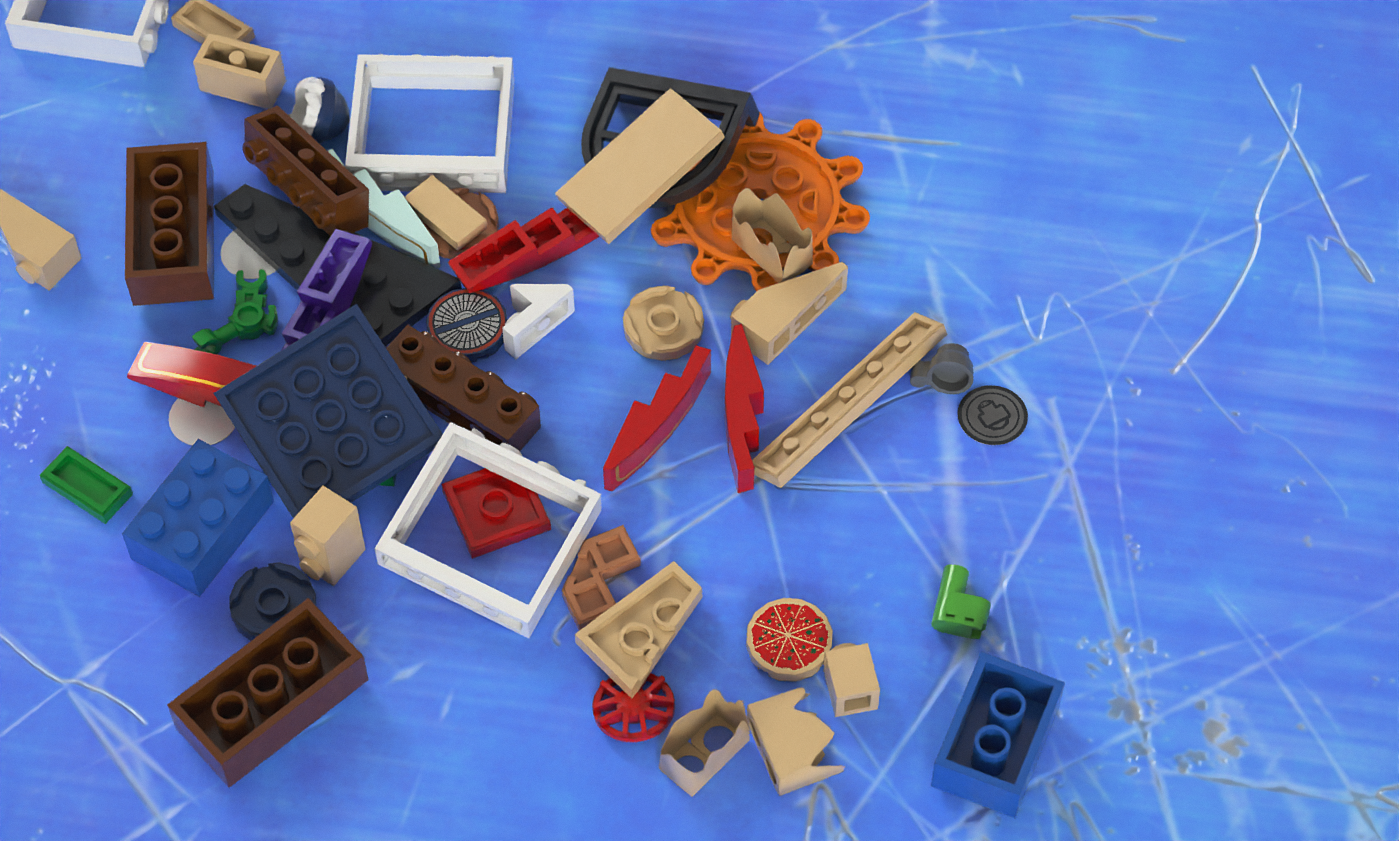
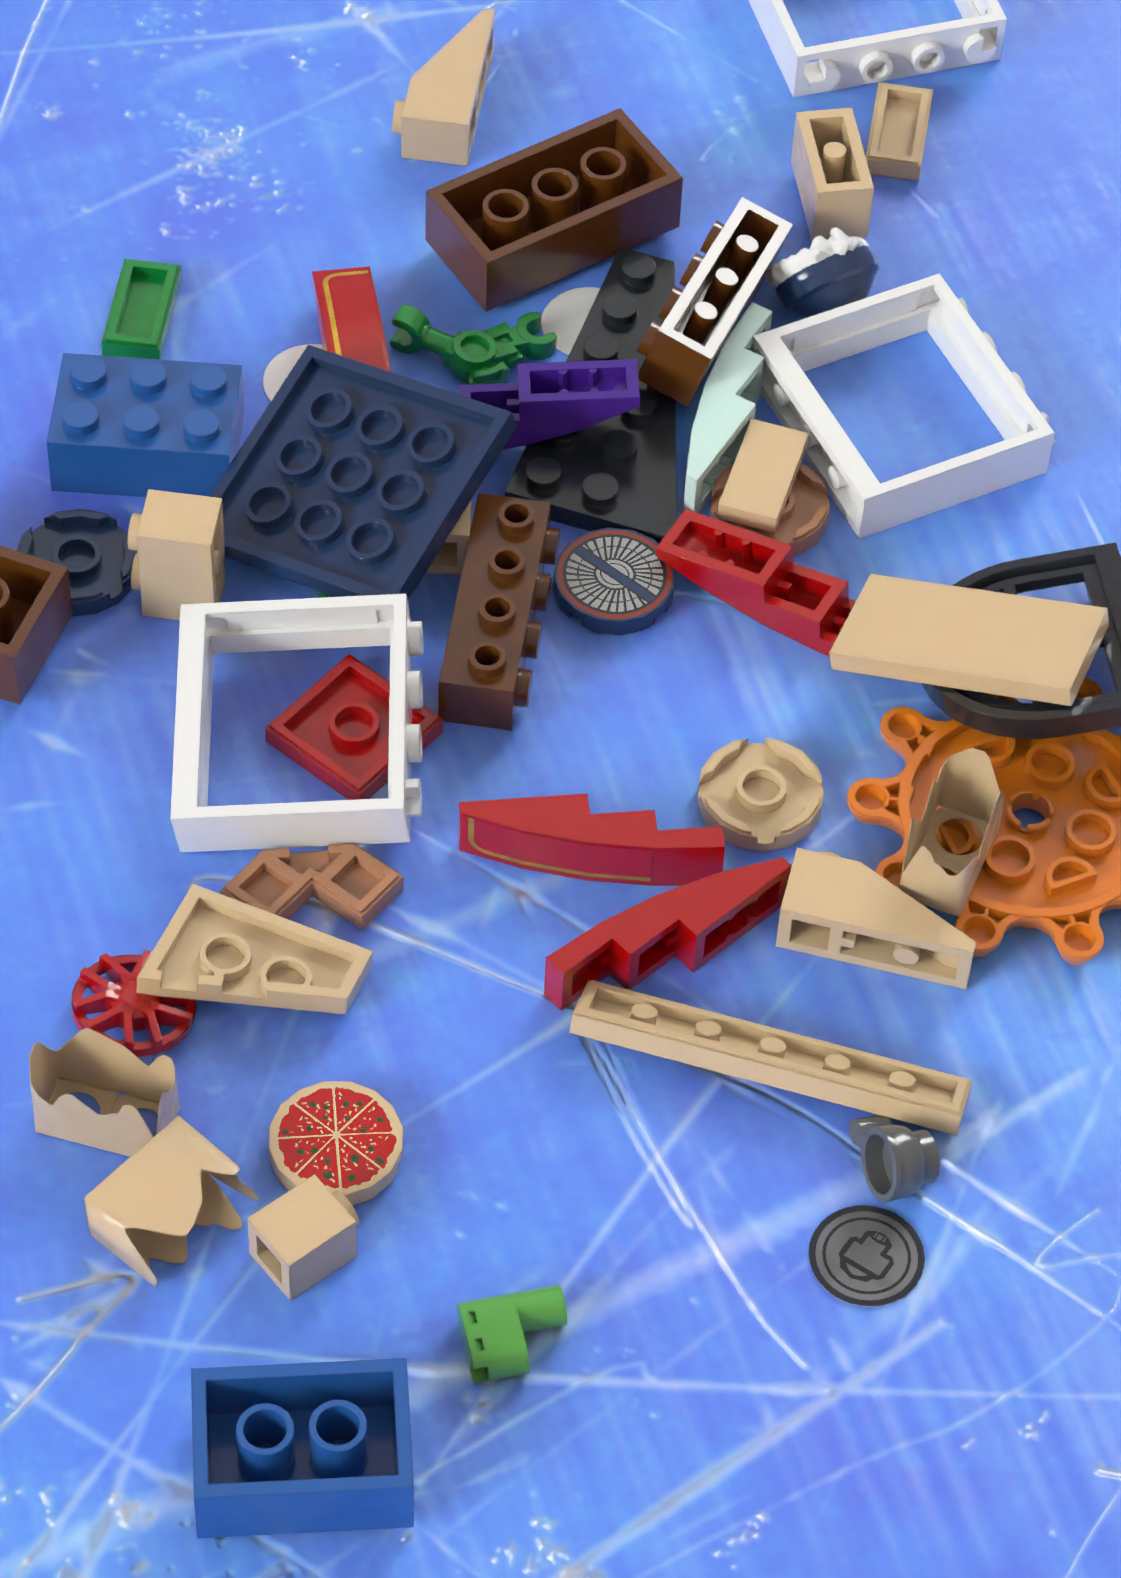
camera: 60 degrees right, 5 degrees down
white slope [502,284,575,359] -> none

